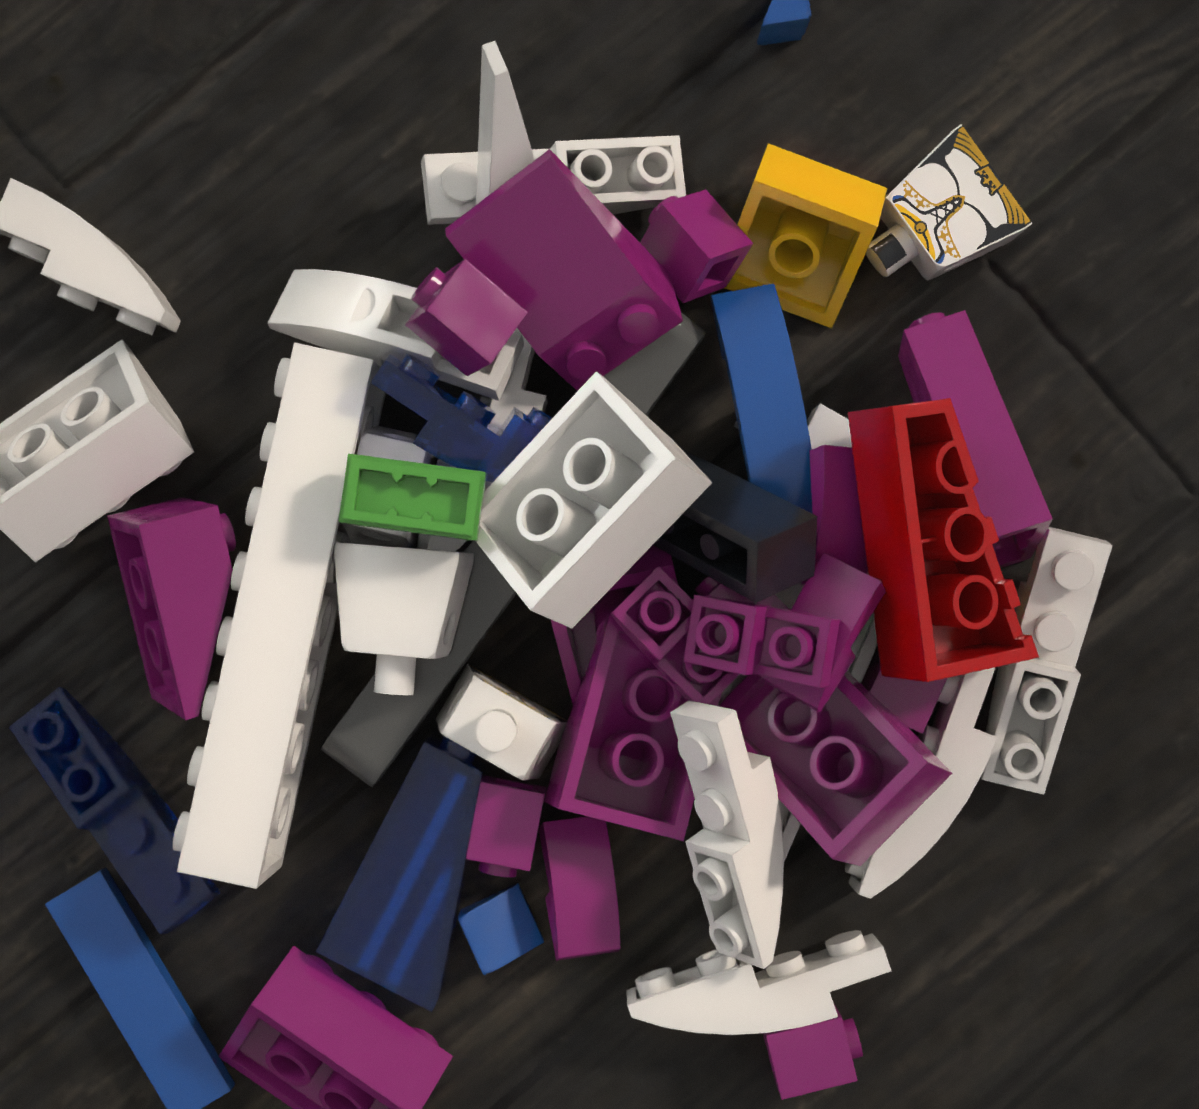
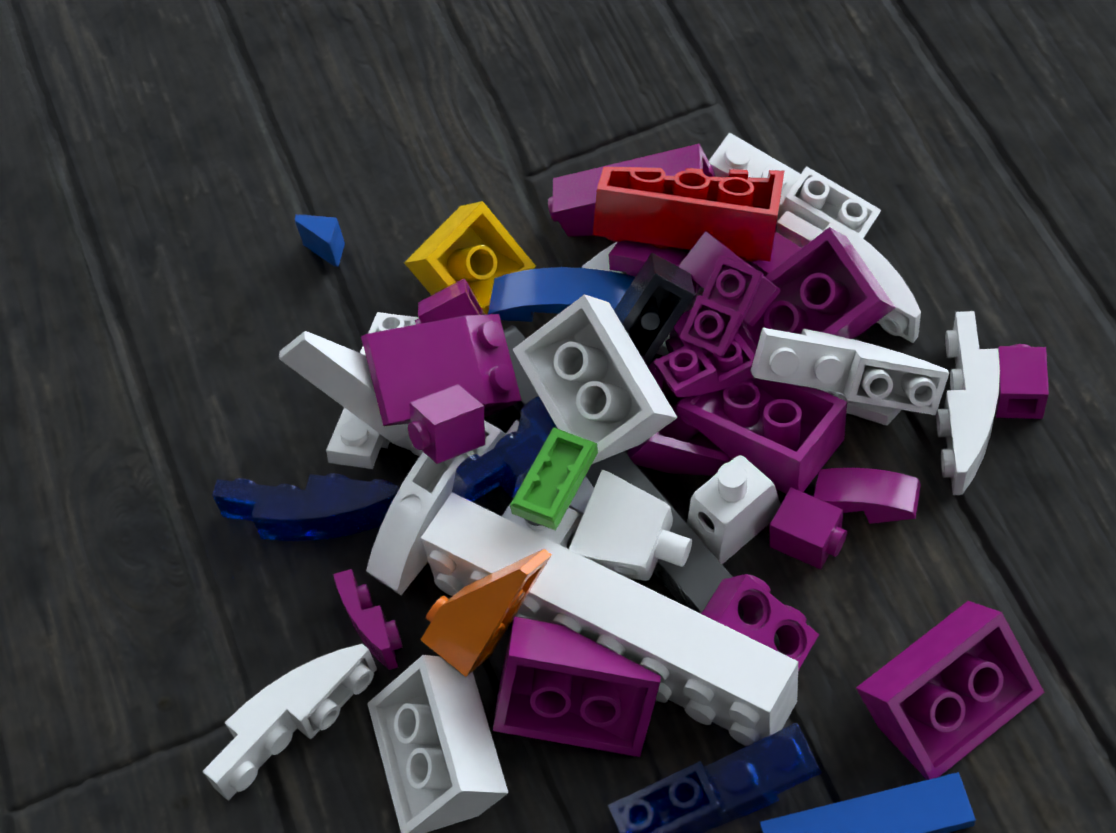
camera: 55 degrees left, 30 degrees down
clear blue slope [316,736,486,1012] -> none
blue slope [458,883,544,976] -> none
torso [866,124,1032,281] -> none
none -> clear blue slope [212,473,400,541]
none -> magenta slope [333,569,403,670]
none -> orange slope [421,549,552,677]
none -> magenta brick [701,574,819,670]

